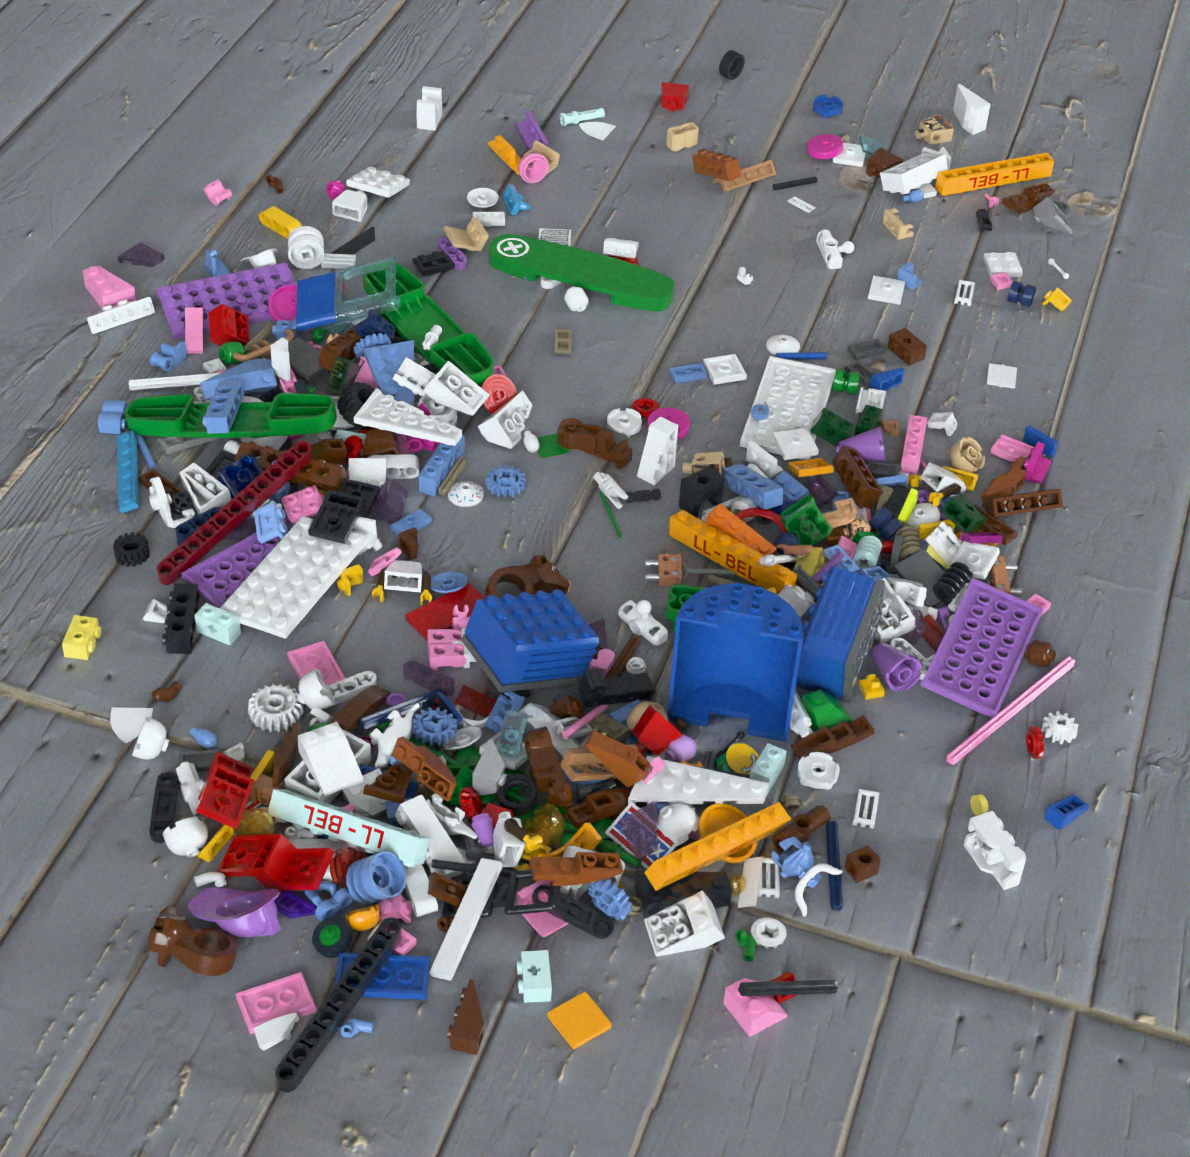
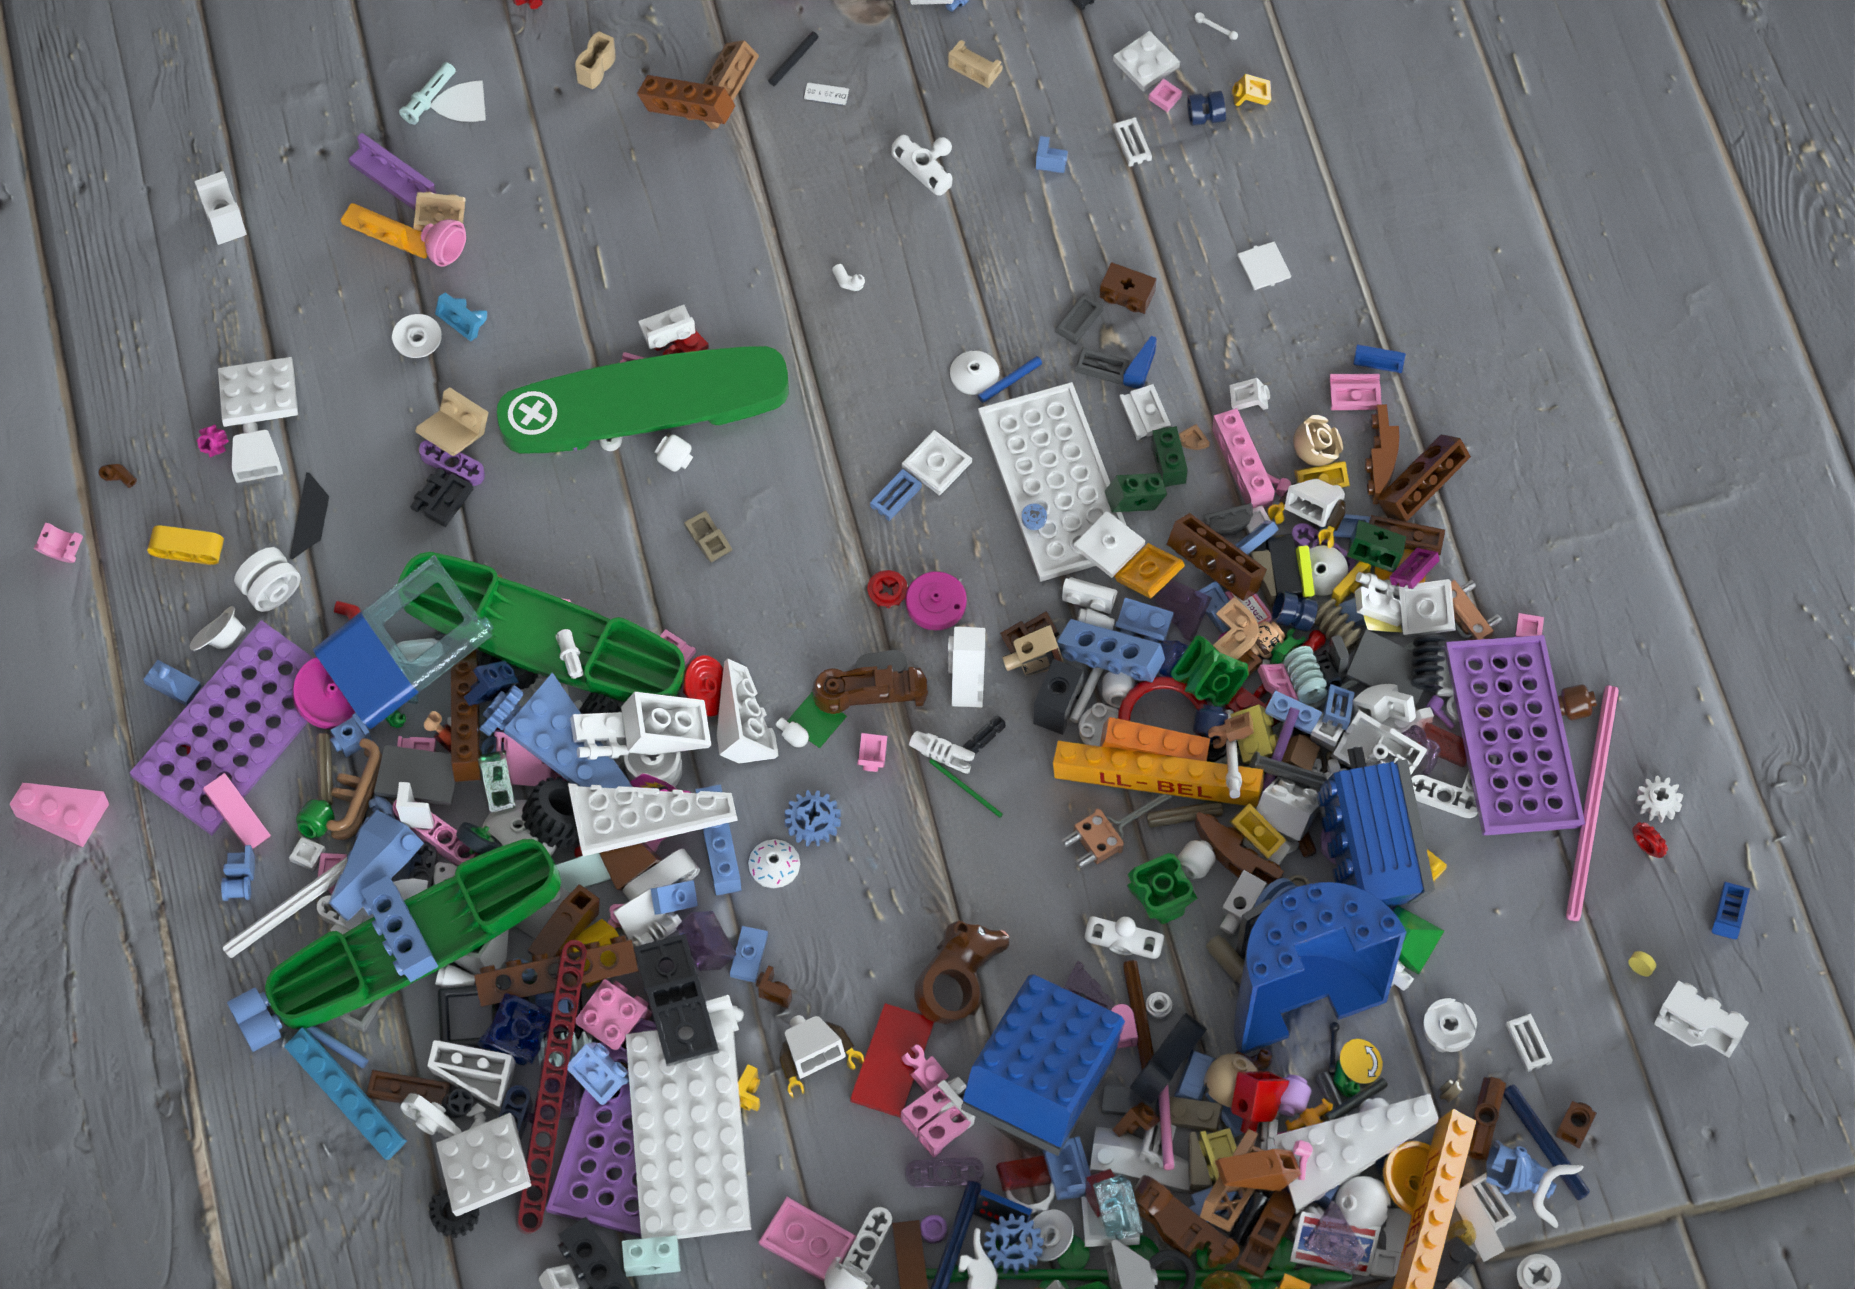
camera: 30 degrees left, 20 degrees up
white bracket [87,297,155,334] -> none
clear purple wing [118,242,165,267] -> none
red slope [208,304,250,347] -> none
white tile [321,253,356,269] -> none
red gear [344,435,364,464] -> none
bright pink tile [368,547,402,576] -> none
medium blue dish [431,572,468,594] -> none
dark tan axle [437,457,467,497] -> none
white plate [473,212,505,227] -> none
tile [539,228,571,246] -> none
white plate [607,408,642,438] -> none
light aqua brick [750,743,787,795] -> none
reddish brown slope [791,715,875,759] -> none
green wheel [832,369,860,395] -> none
medium lavender cone [836,427,885,462] -> none
white plate [868,275,906,305] -> none
medium lavender cone [872,643,922,692] -> none
dark pink bracket [1024,442,1051,484] -> none
none -> white plate [436,1113,531,1216]
none -> medium blue plate [651,880,698,915]
none -> bright pink bracket [857,733,888,772]

